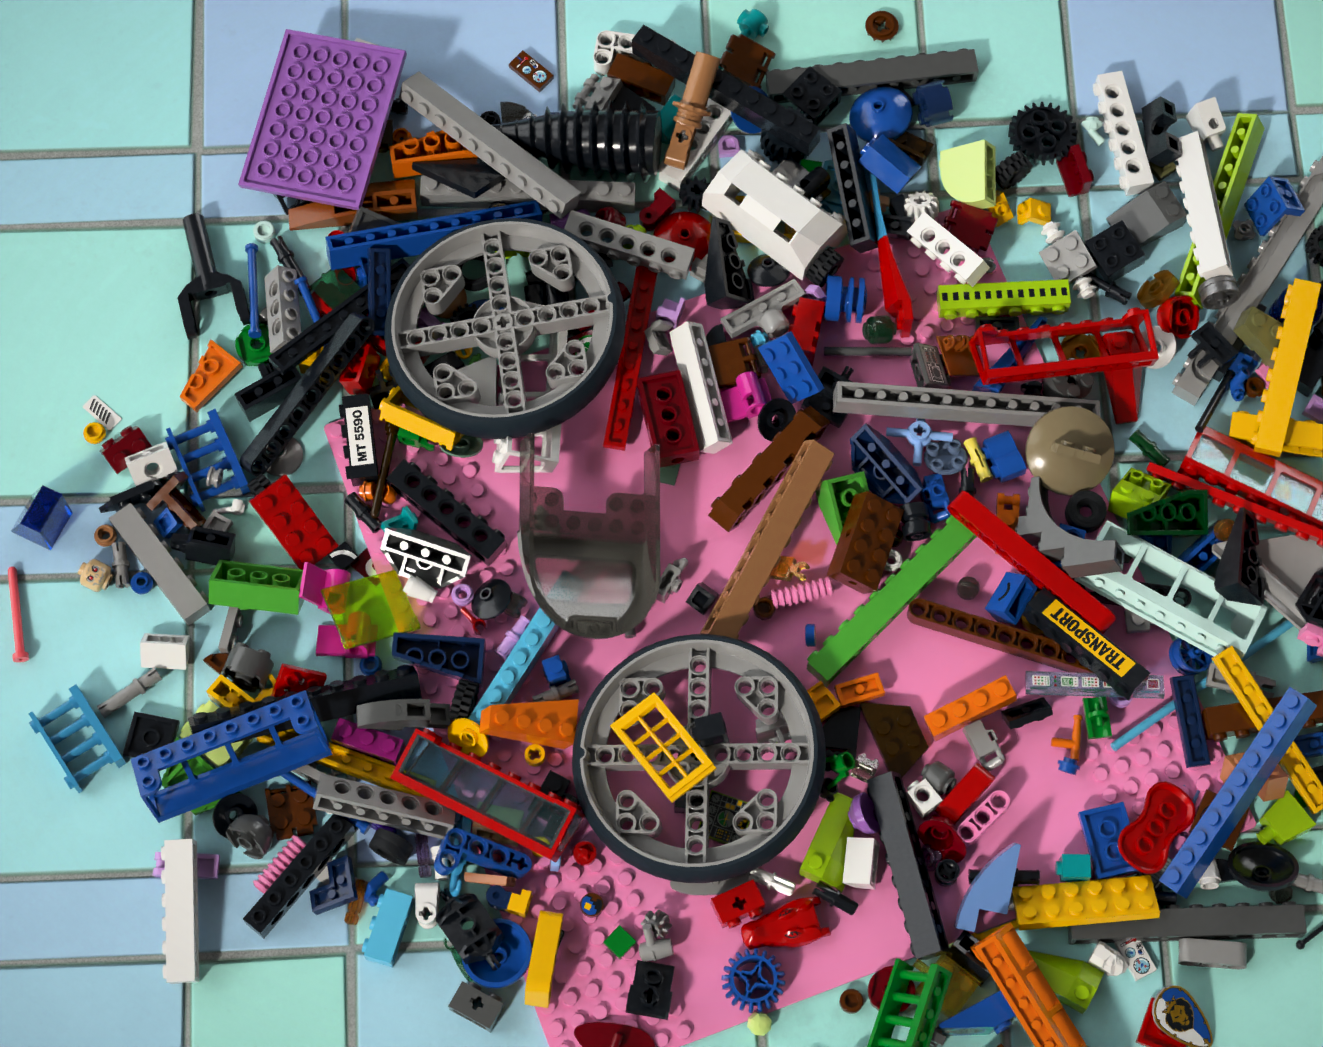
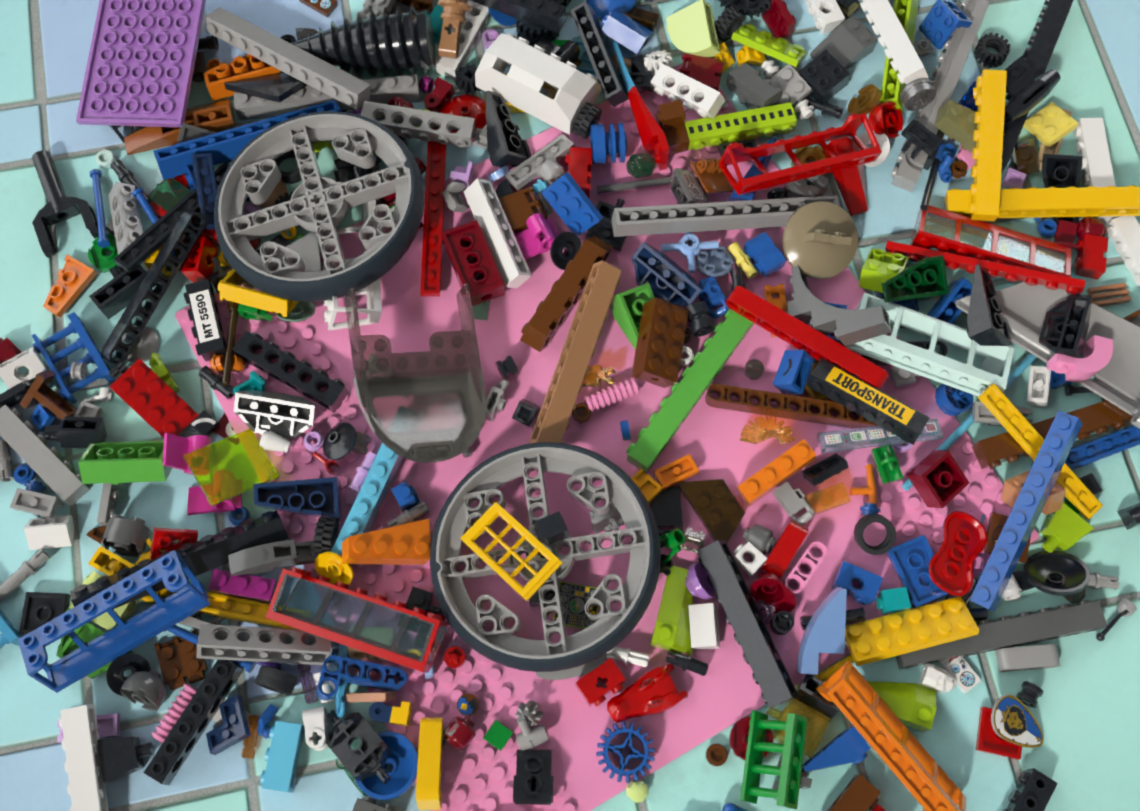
camera: 10 degrees left, 0 degrees up
yellow bush [525,744,545,767] -> none
black dish [747,254,790,287] -> none
lavender tile [804,284,827,306] -> none
black tyre [1065,490,1107,533] -> none
dark green pin [1129,429,1171,467] -> none
dark blue tile [1169,674,1211,768] -> none
clear orange tile [1214,519,1234,542] -> none
none -> light grey panel [10,488,65,518]
none -> blue plate [24,480,46,494]
none -> black torso [97,737,154,782]
none -> lime piece [149,352,180,393]
none -> magenta plate [419,75,434,93]
none -> dark red head [444,716,476,750]
none -> light blue tile [488,165,510,182]
none -> black wheel [495,355,518,379]
none -> reddish brown brick [656,100,690,155]
none -> dark grey wedge [726,62,782,110]
none -> lime plate [731,24,808,67]
none -> clear yellow hair [740,415,795,444]
none -> clear yellow plate [804,482,851,515]
none -> blue brick [831,561,883,605]
none -> black tyre [854,513,896,555]
none -> dark red brick [907,450,970,508]
none -> black wheel [1016,681,1044,708]
none -> white brick [1027,366,1052,408]

